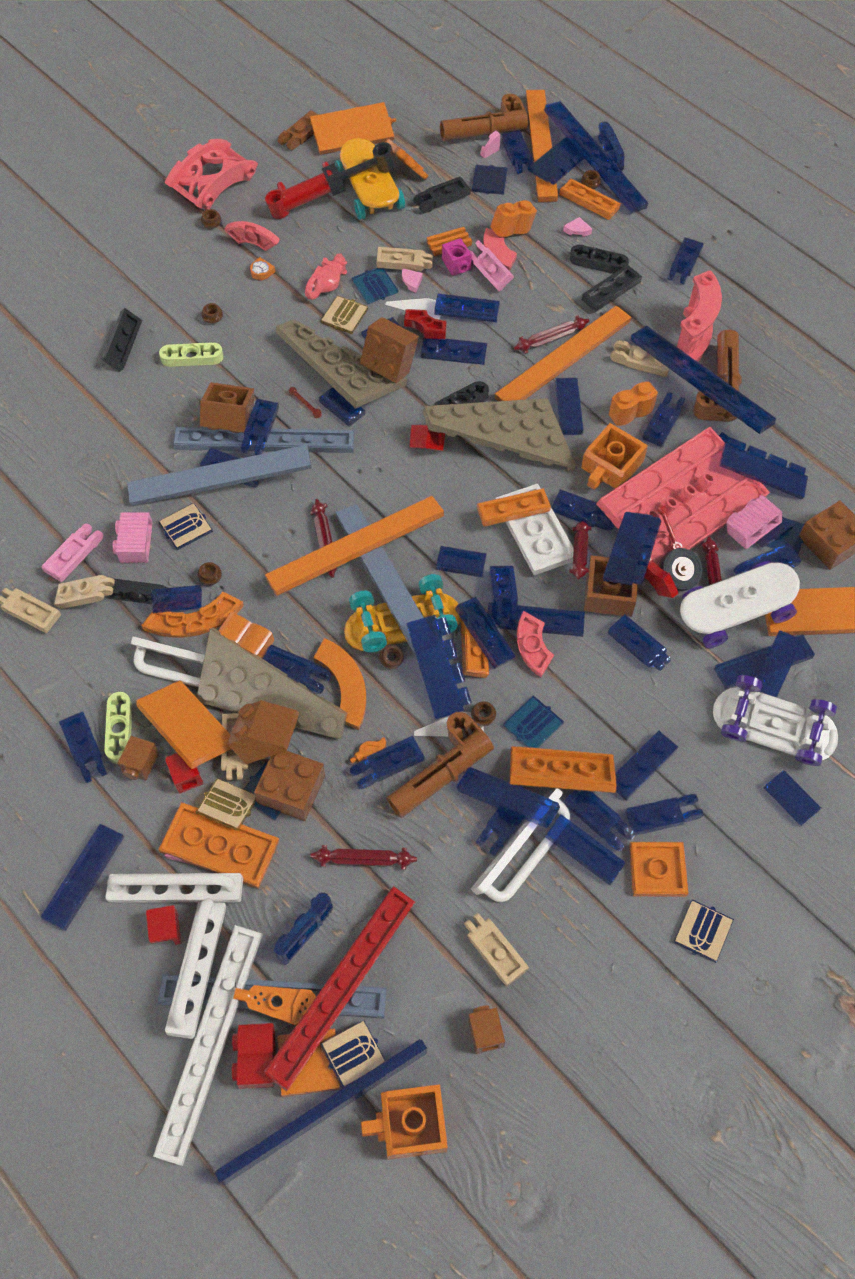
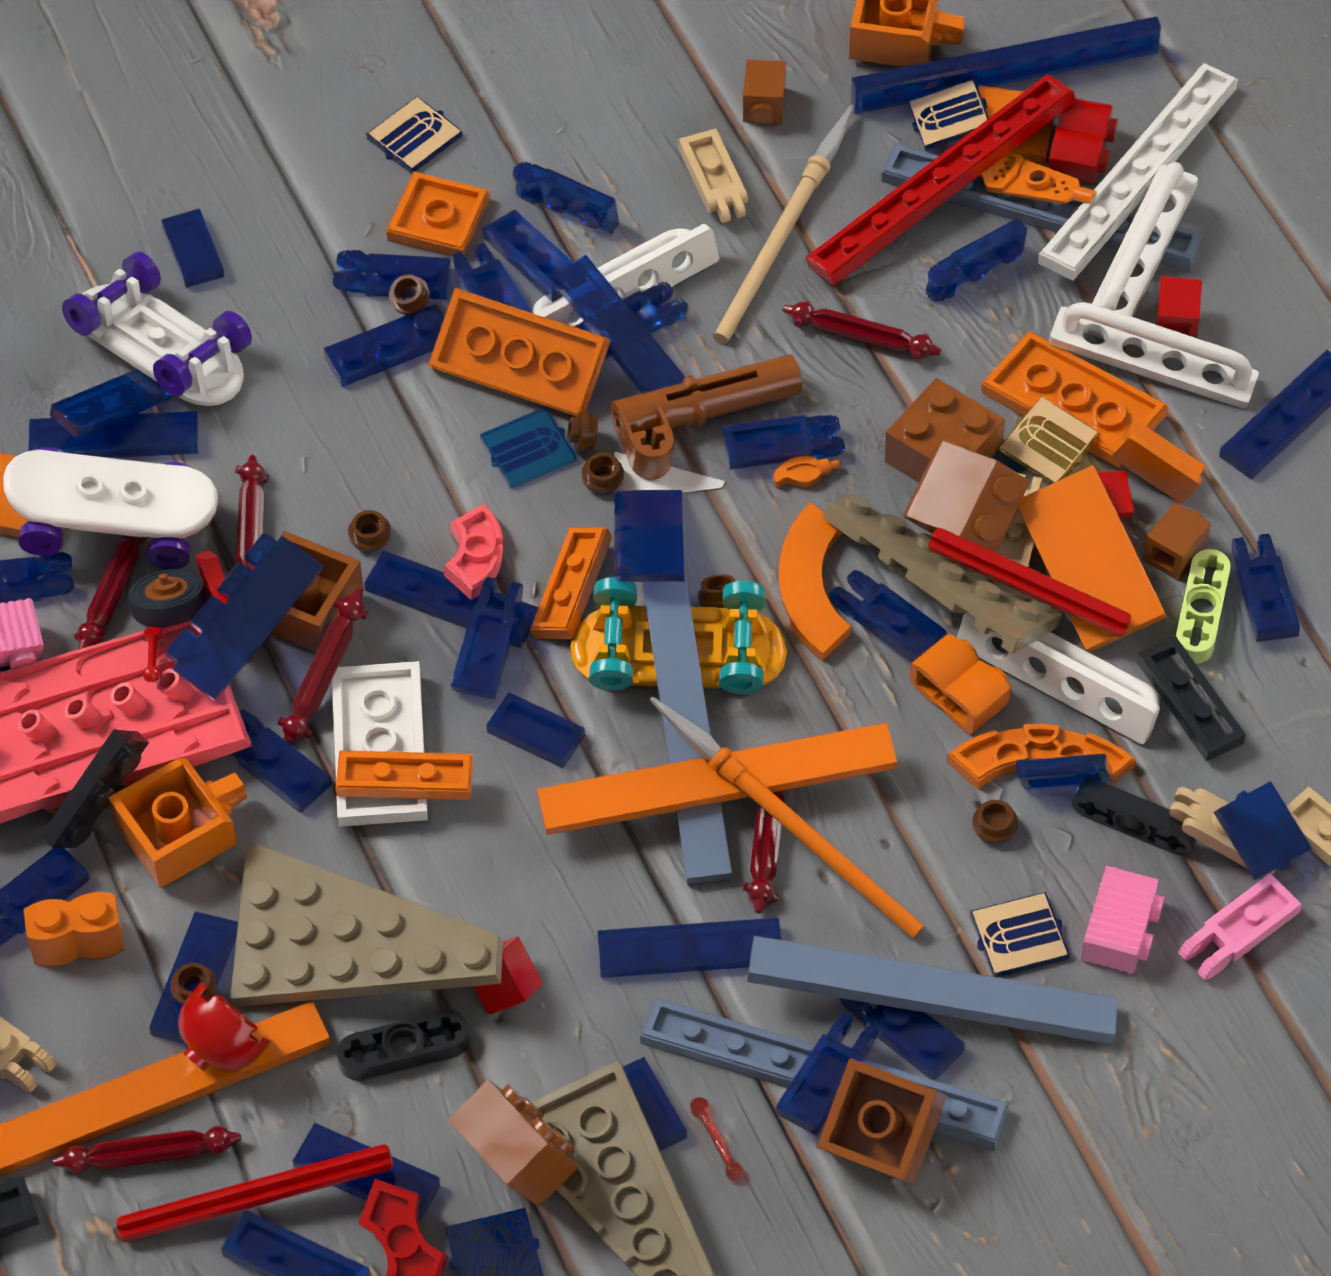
camera: 160 degrees left, 5 degrees down
clear blue tile [455,597,516,669] -> none
clear blue hinge [608,614,671,671] -> none
none -> black plate [40,729,149,848]
none -> red axle [116,1144,393,1242]
none -> reddish brown plate [170,963,217,1006]
none -> red cylinder [178,982,272,1071]
none -> dark red wheel [231,455,269,593]
none -> reddish brown plate [348,510,391,551]
none -> reddish brown plate [389,275,430,315]
none -> clear blue hinge [513,161,619,234]
none -> reddish brown plate [567,410,598,452]
none -> clear blue tile [597,917,781,978]
none -> orange piece [650,697,925,939]
none -> tan piece [713,105,854,344]
none -> red axle [928,528,1132,637]
none -> orange panel [1111,419,1205,504]
none -> black plate [1137,636,1246,761]
none -> clear blue piece [1214,781,1312,880]

